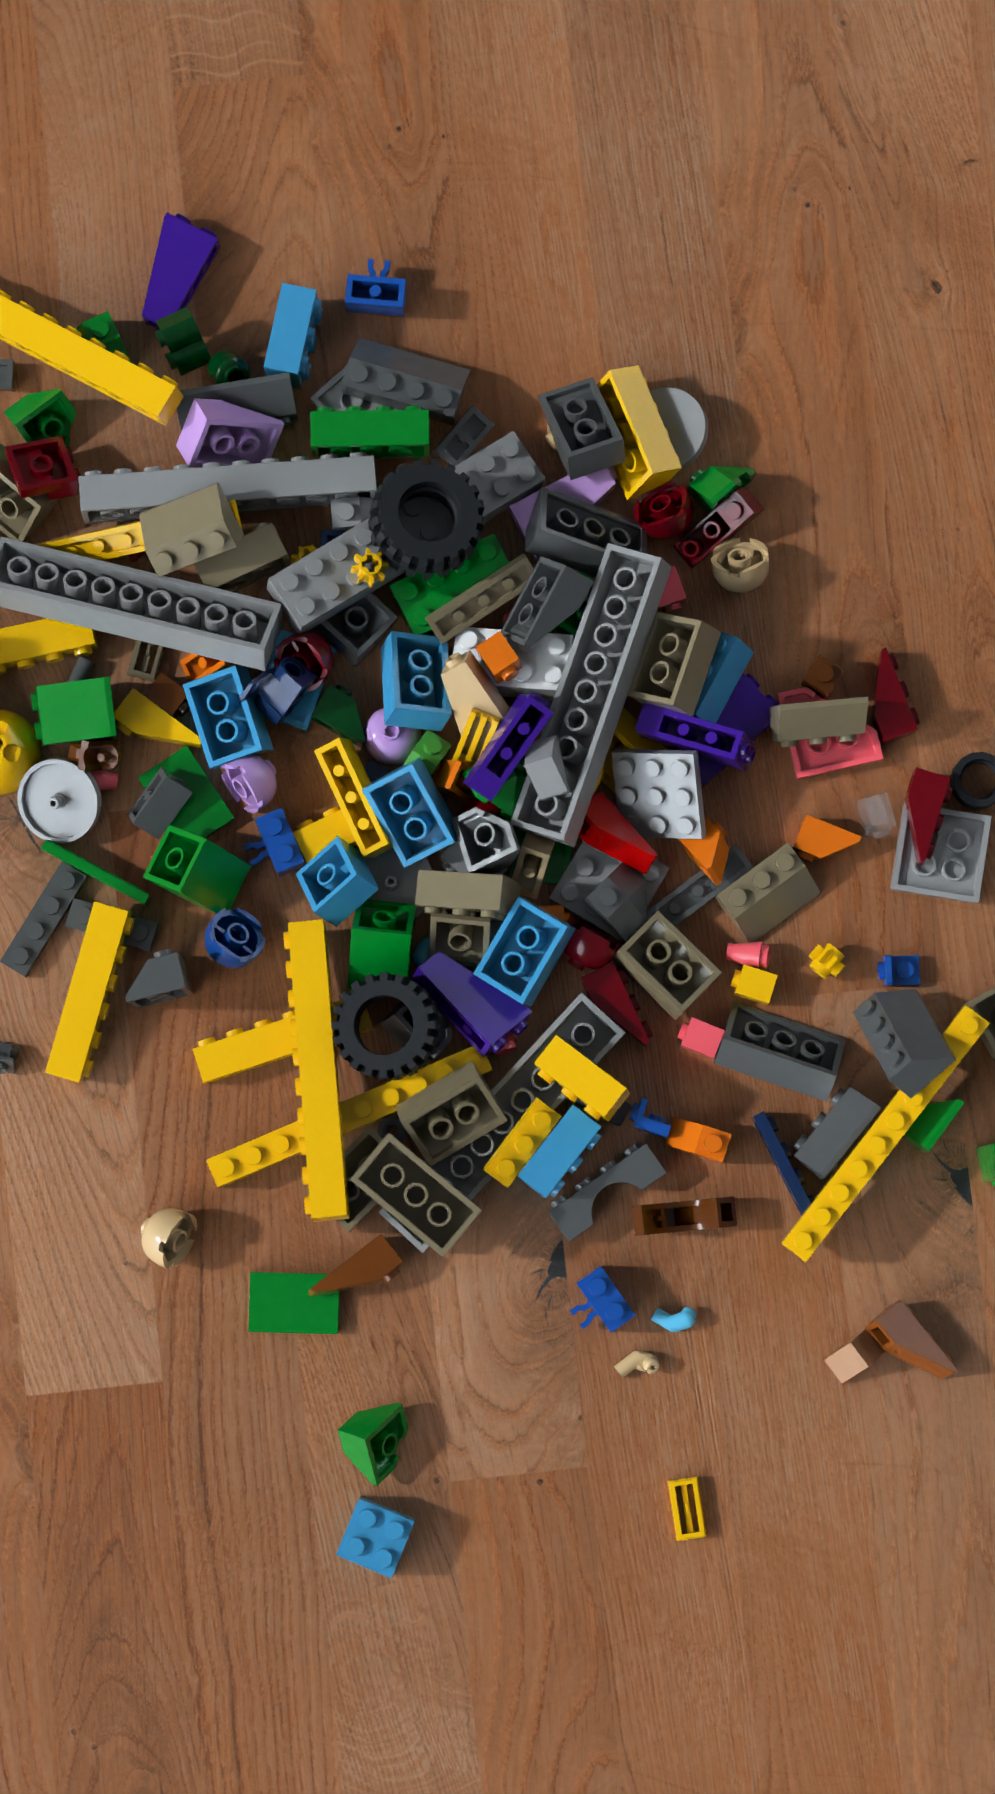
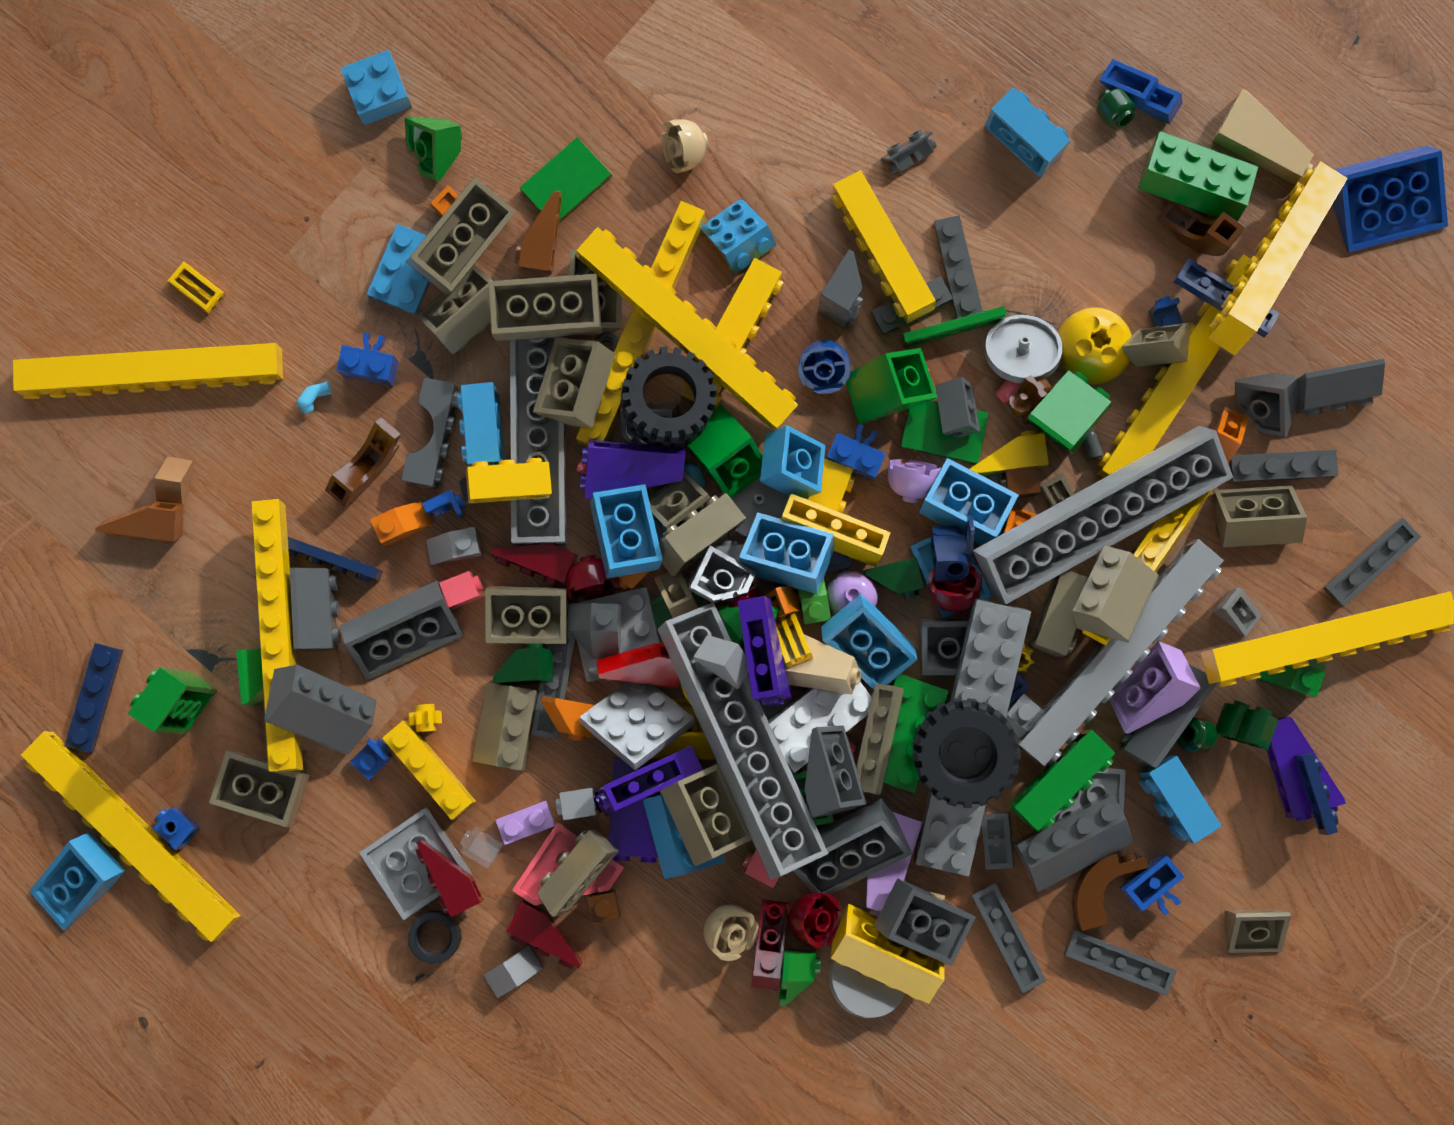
camera: 135 degrees right, 0 degrees up
green slope [4,388,77,447] -> none
dark red plate [5,436,81,500] -> none
yellow gear [350,548,388,588] -> none
orange brick [475,631,522,684] -> none
yellow plate [483,1097,562,1188] -> none
tan arm [614,1350,660,1378] -> none
coral cone [726,941,771,969] -> none
yellow brick [730,965,778,1005] -> none
orange slope [792,815,862,863] -> none
none -> yellow brick [13,343,283,399]
none -> dark azure plate [367,224,430,316]
none -> yellow brick [382,720,477,820]
none -> dark tan brick [405,177,516,295]
none -> dark tan slope [416,264,493,355]
none -> light grey slope [426,527,483,566]
none -> orange plate [429,185,459,217]
none -> light grey slope [483,945,543,998]
none -> dark green slope [493,643,553,686]
none -> lavender plate [496,800,555,845]
none -> light grey brick [556,787,600,820]
none -> dark azure bracket [701,200,777,275]
none -> dark grey plate [971,882,1046,993]
none -> dark grey plate [1064,929,1177,996]
none -> reddish brown arch [1072,852,1149,931]
none -> light grey slope [1213,587,1262,636]
none -> dark tan slope [1225,909,1291,953]
none -> dark blue plate [1294,753,1339,835]

